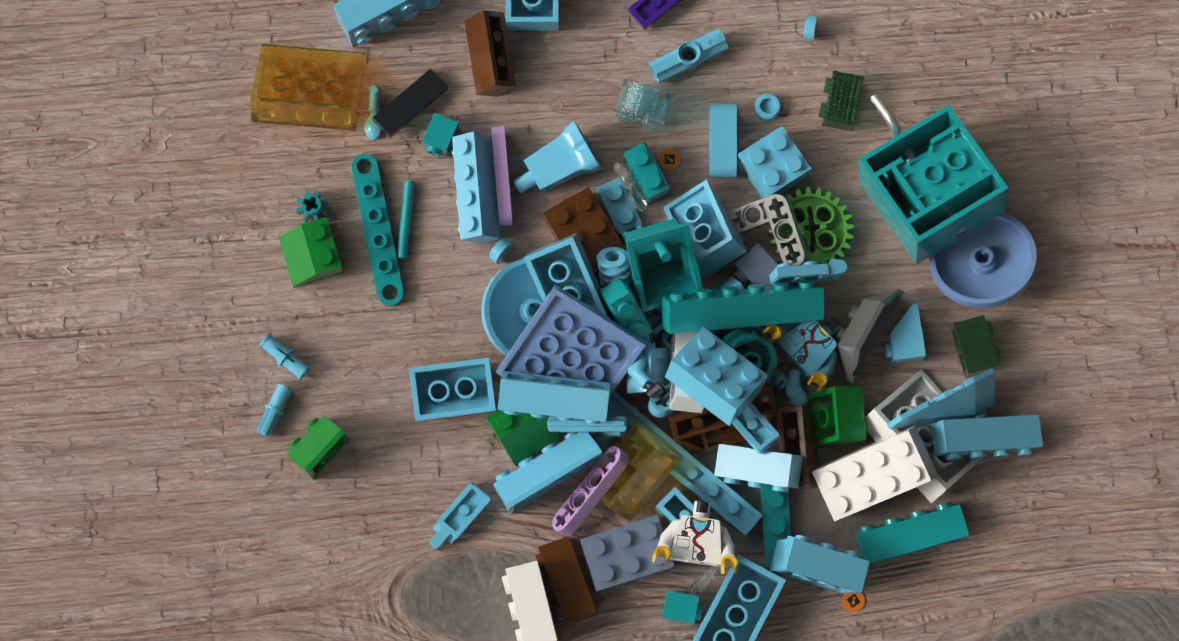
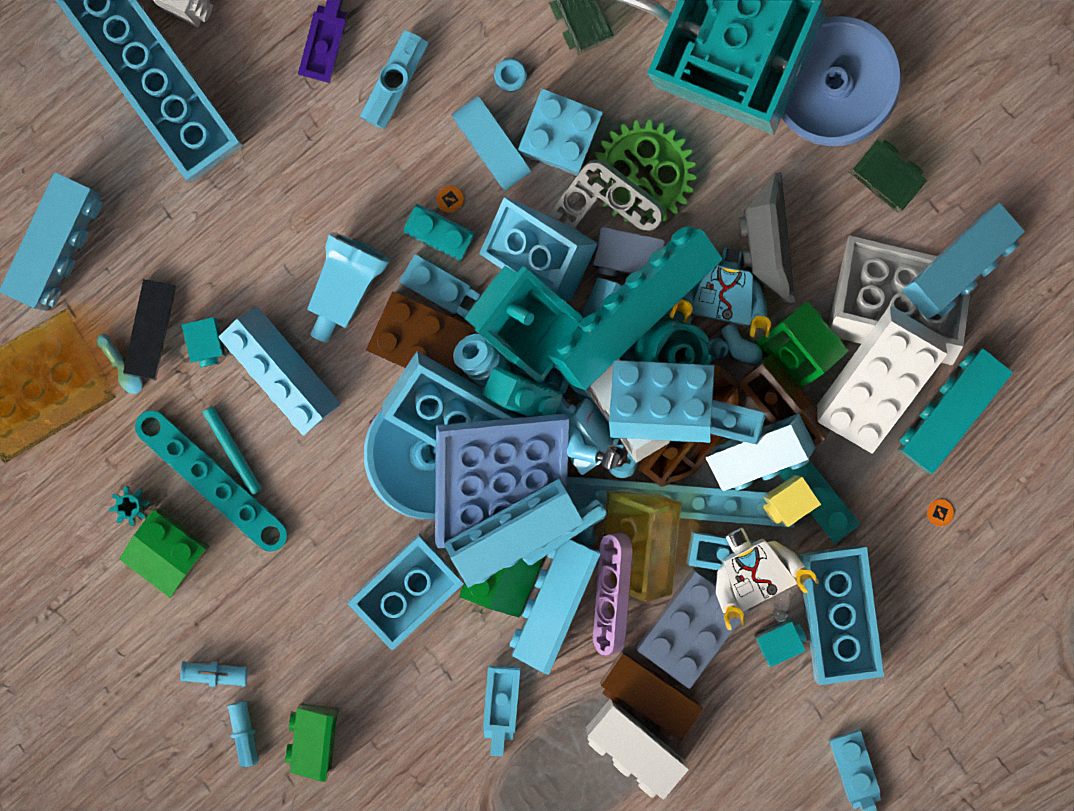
camera: 30 degrees left, 10 degrees up
reddish brown brick [464,10,516,97] -> none
medium azure tile [489,238,514,264] -> none
lavender beam [491,126,513,226] -> none
clear light blue brick [613,80,673,132] -> none
clear piece [613,162,647,211] -> none
medium azure hinge [769,259,848,285] -> none
medium azure brick [769,535,870,594] -> none
medium azure slope [884,304,926,365] -> none
medium azure wedge [887,368,995,429] -> none
none -> light yellow brick [762,475,821,527]

